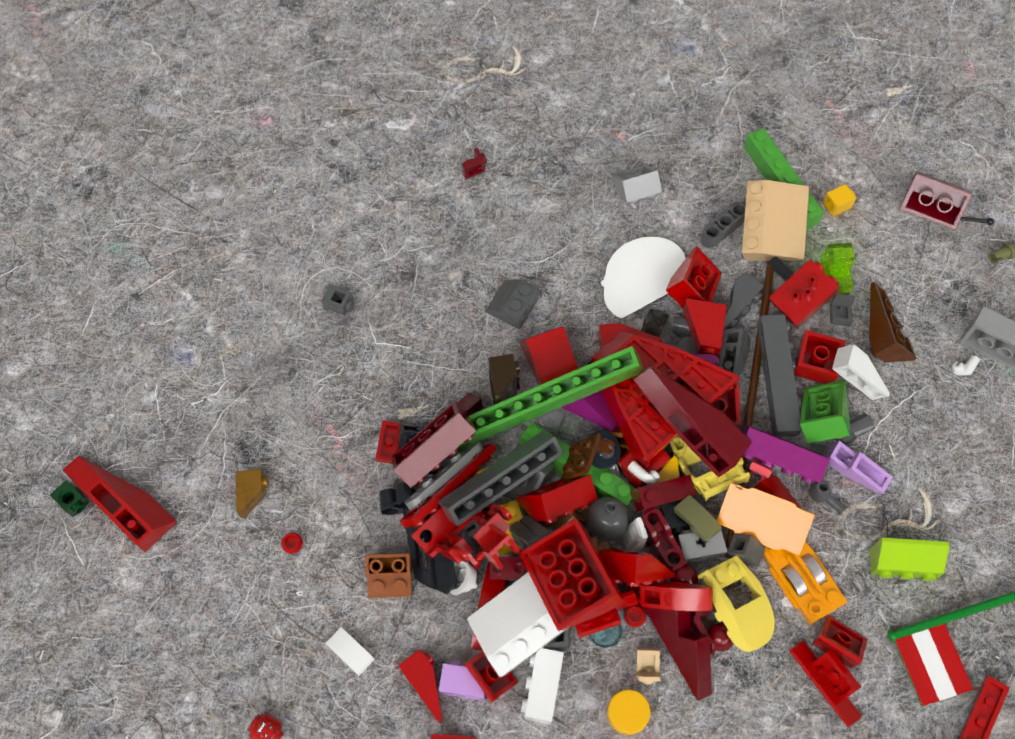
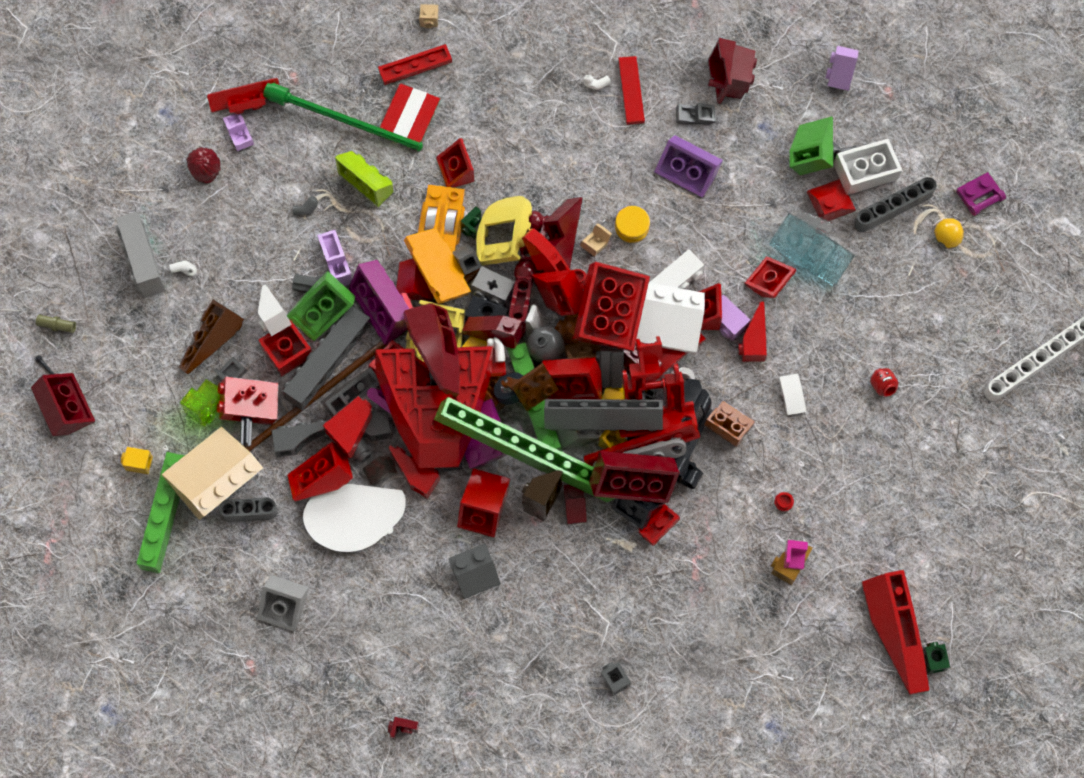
camera: 145 degrees left, 5 degrees up
olive slope [674,495,722,543] -> none
red bracket [789,641,862,727] -> none
dark grey bar [809,481,847,515] -> none
none -> dark grey arm [292,196,318,215]
none -> dark green bracket [460,206,482,239]
none -> dark pink panel [784,540,808,570]

